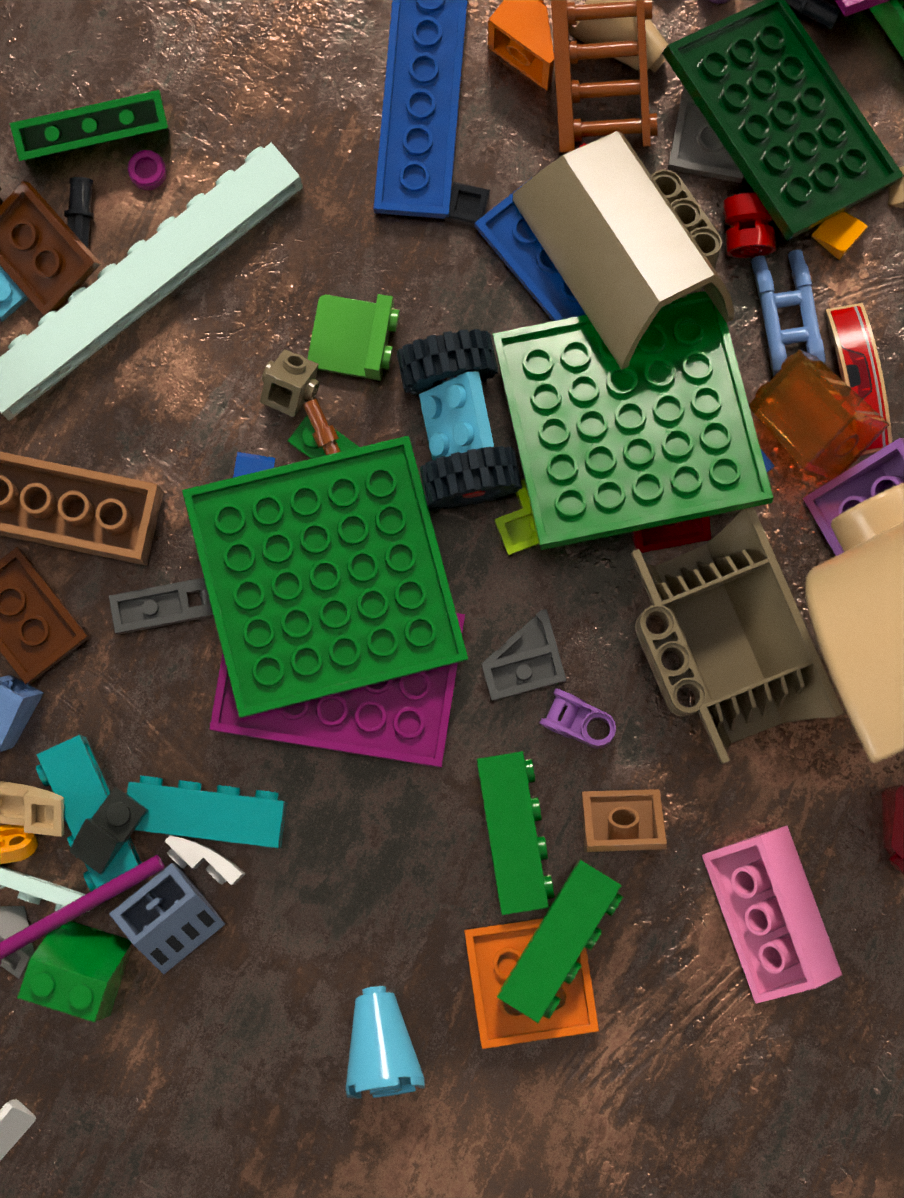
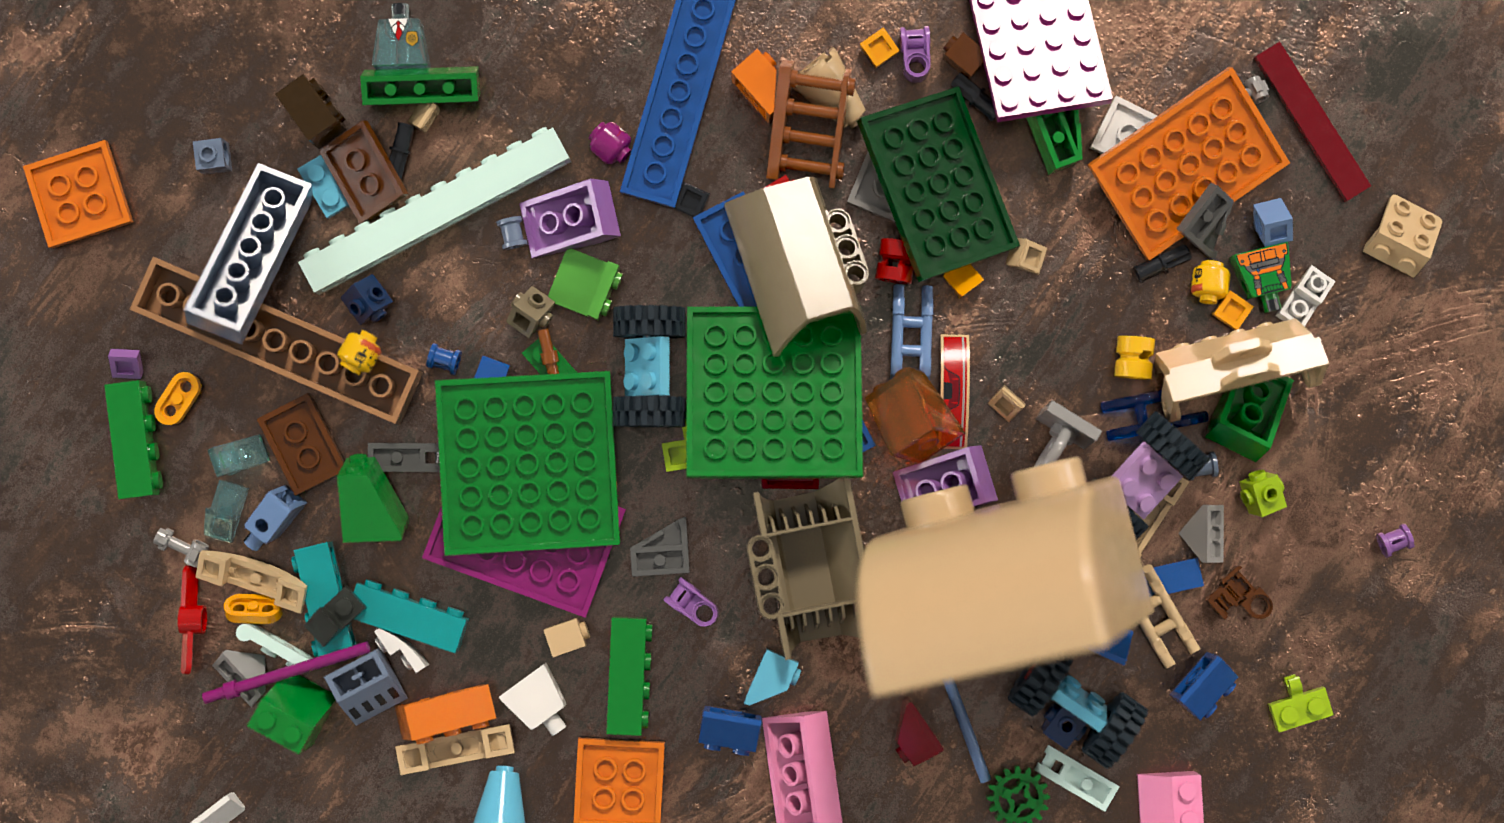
camera: 10 degrees right, 5 degrees up
magenta tile [128,150,167,190] -> none
green brick [497,860,623,1023] -> none
medium nougat slope [582,789,667,852] -> none
none -> green slope [337,454,409,543]
none -> yellow head [338,330,381,375]
none -> dark blue brick [340,274,393,325]
none -> clear light blue torso [372,3,431,70]
none -> orange wedge [395,684,496,745]
none -> tan slope [395,724,515,775]
none -> tan slope [408,103,440,133]
none -> blue bush [426,343,462,375]
none -> sand blue bush [496,216,528,250]
none -> white torso [499,663,567,736]
none -> medium lavender slope [519,179,621,258]
none -> tan brick [543,617,590,657]
none -> magenta head [589,122,632,164]
none -> blue slope [698,706,762,756]
none -> medium azure slope [744,648,801,705]

